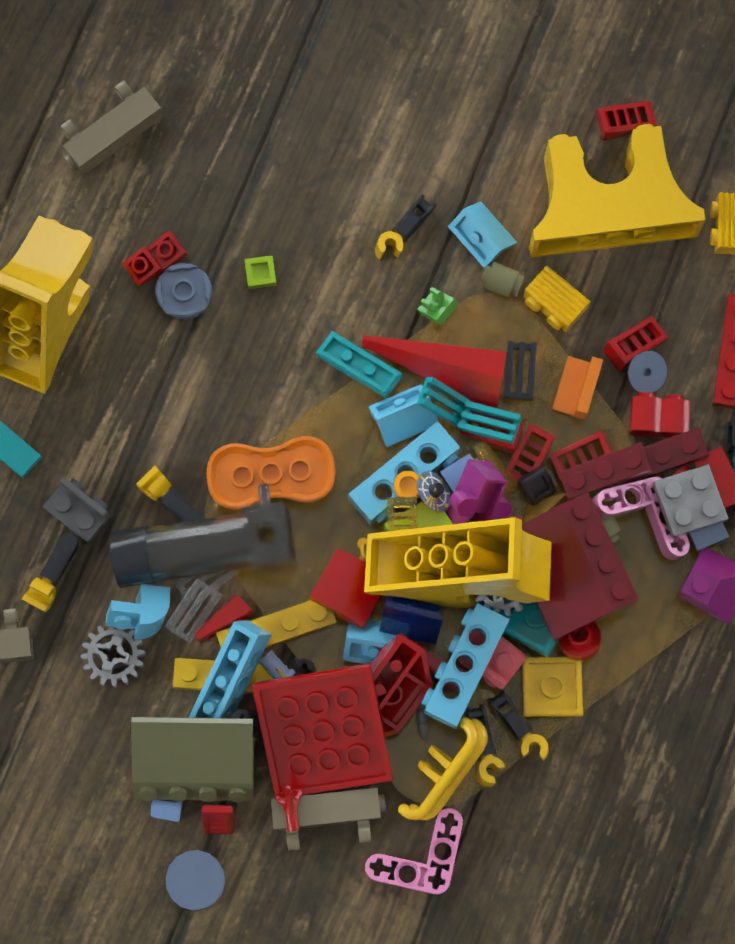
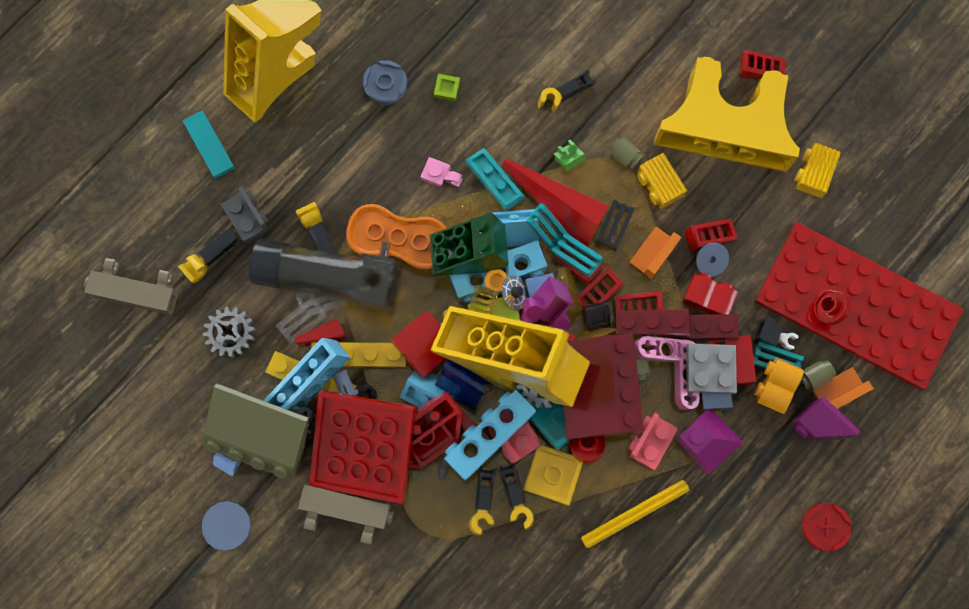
camera: 20 degrees right, 0 degrees up
medium azure brick [106,584,170,639] -> none
red slope [122,230,188,286] -> none
red slope [202,805,235,835] -> none
red bar [275,785,304,832] -> none
bright pink beam [365,808,463,895] -> none
yellow piece [398,717,488,821] -> none
medium azure panel [448,201,517,268] -> none
none -> bright pink plate [420,157,463,188]
none -> dark green slope [430,212,509,276]
none -> yellow axle [581,480,689,548]
none -> coral bracket [628,413,678,471]

